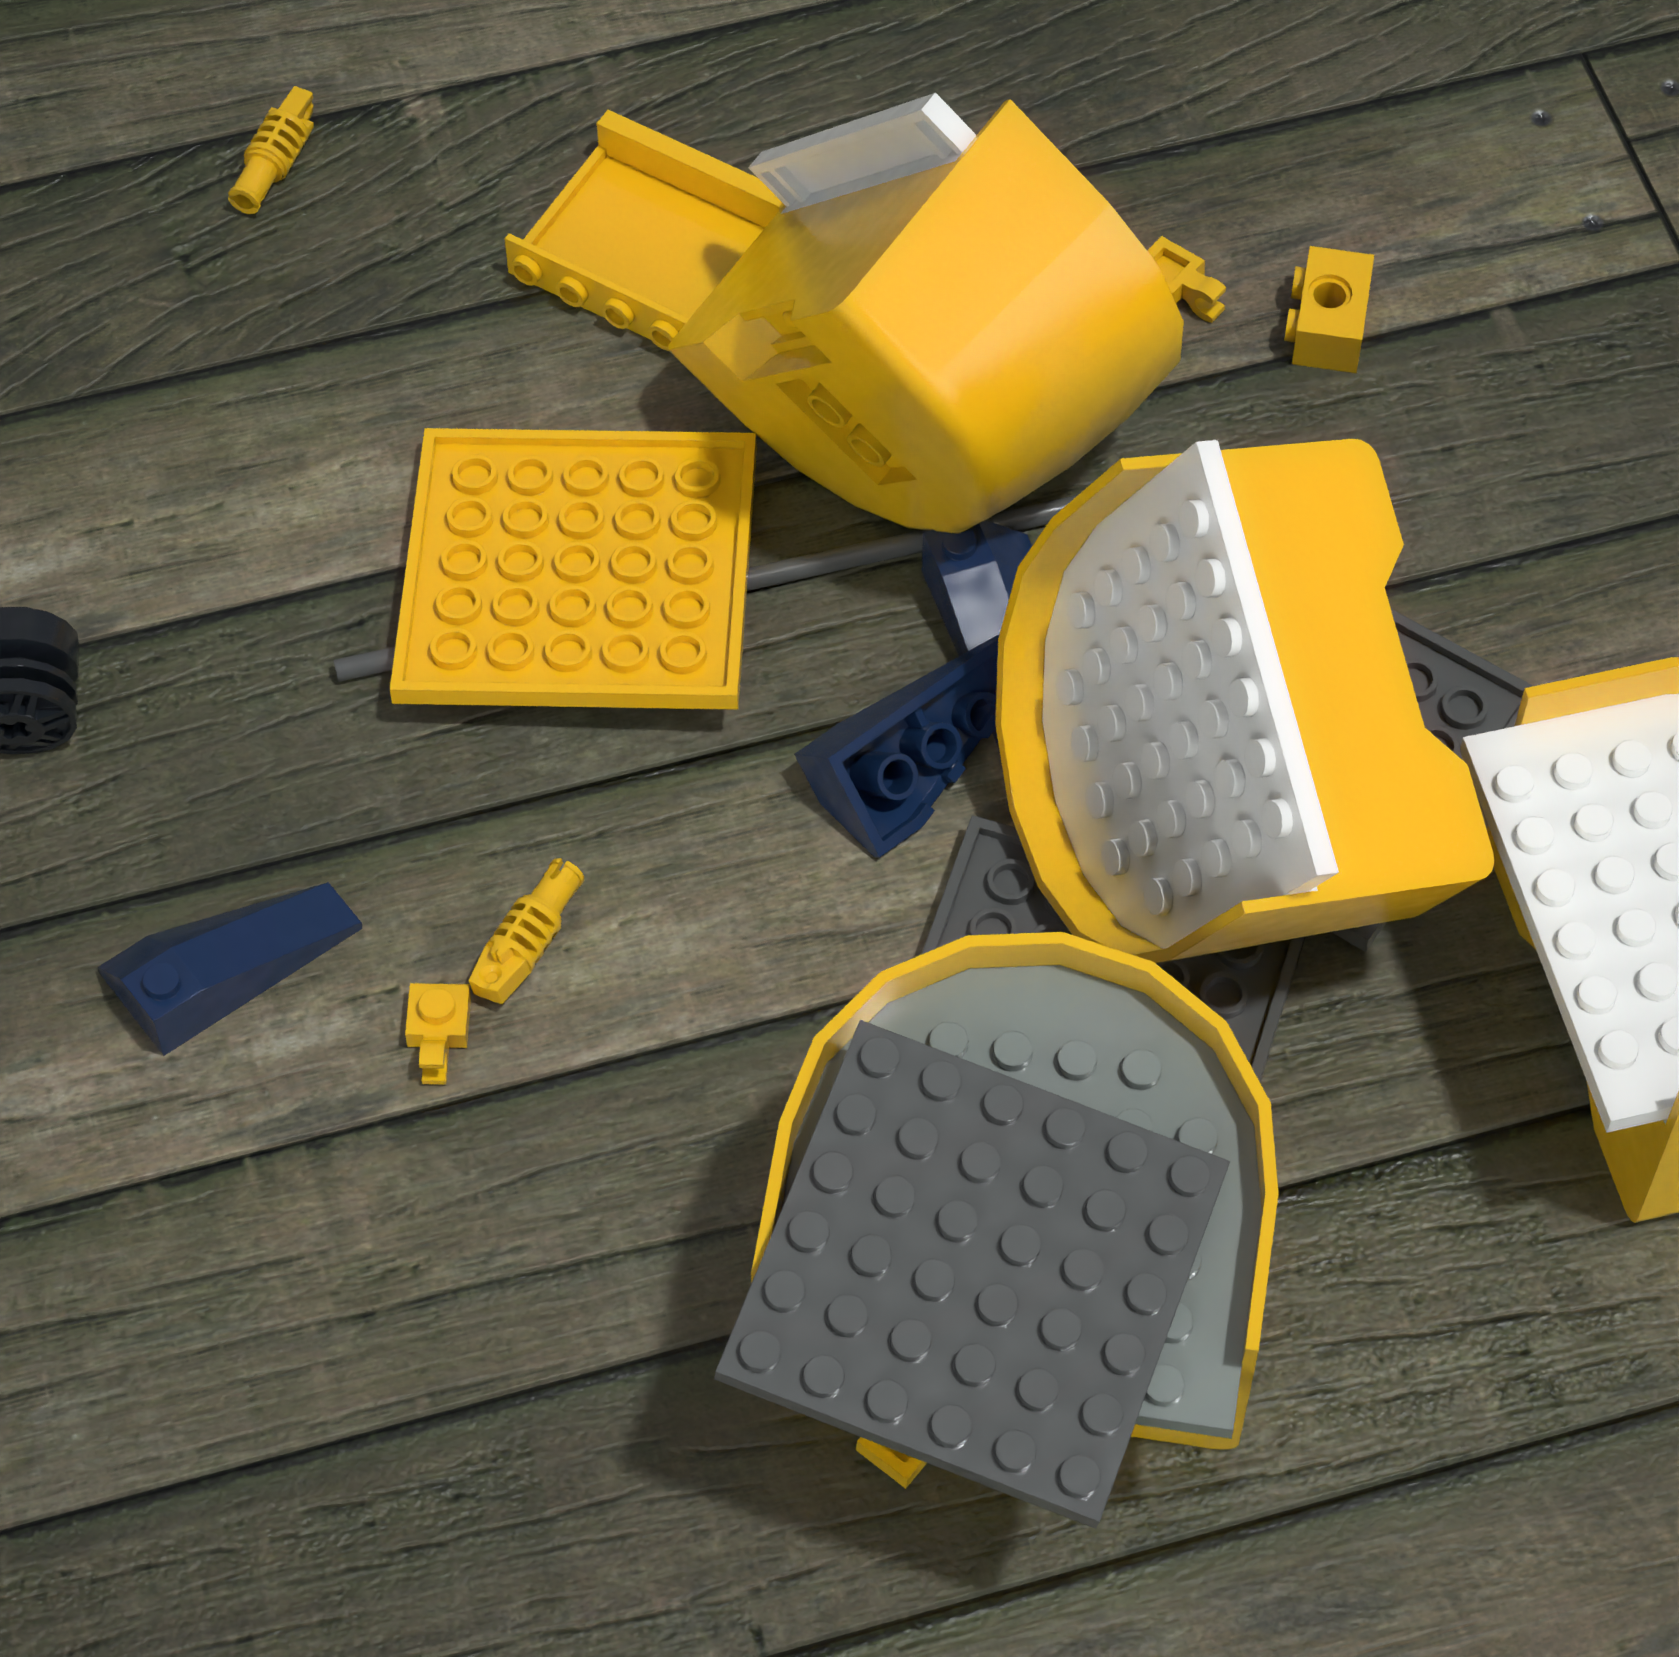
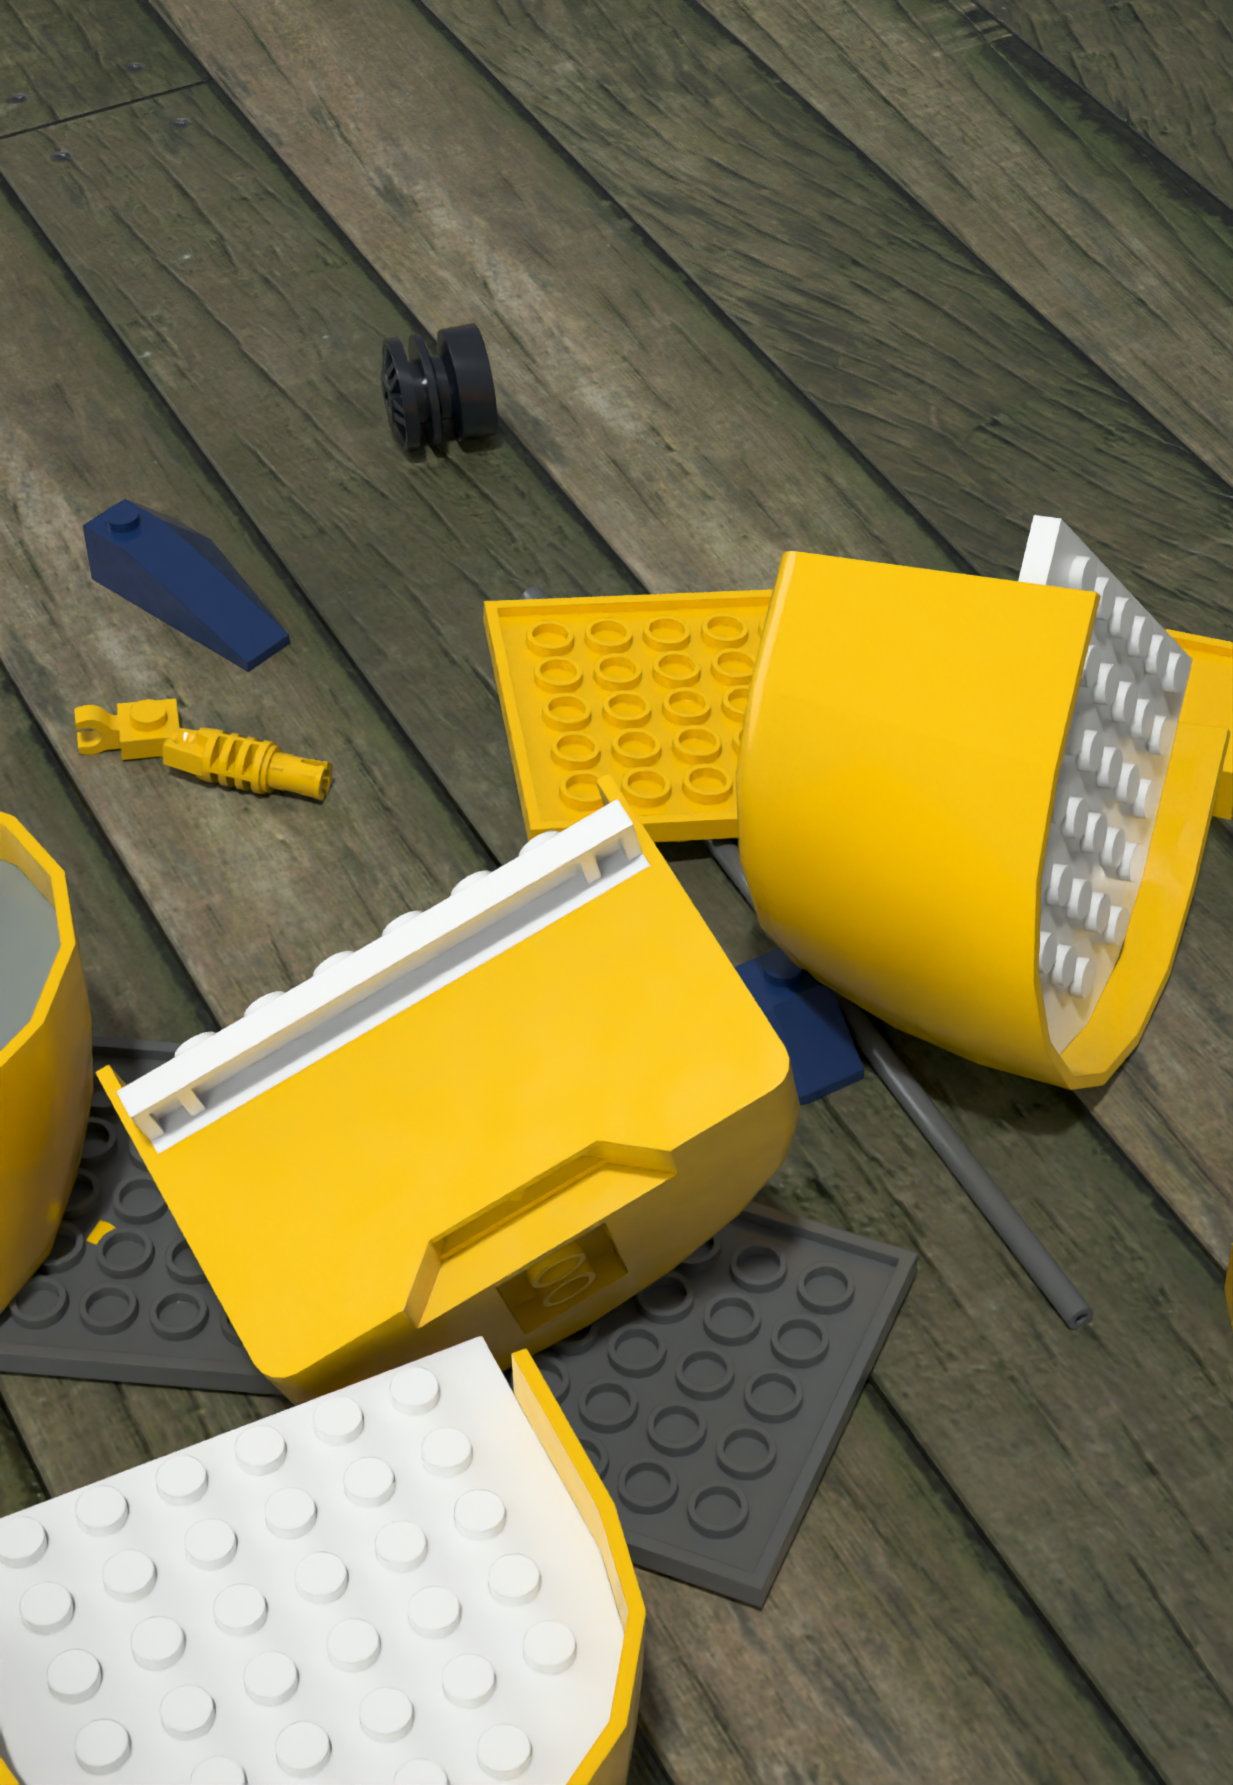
camera: 80 degrees right, 15 degrees down
yellow hinge [228,86,314,214] -> none

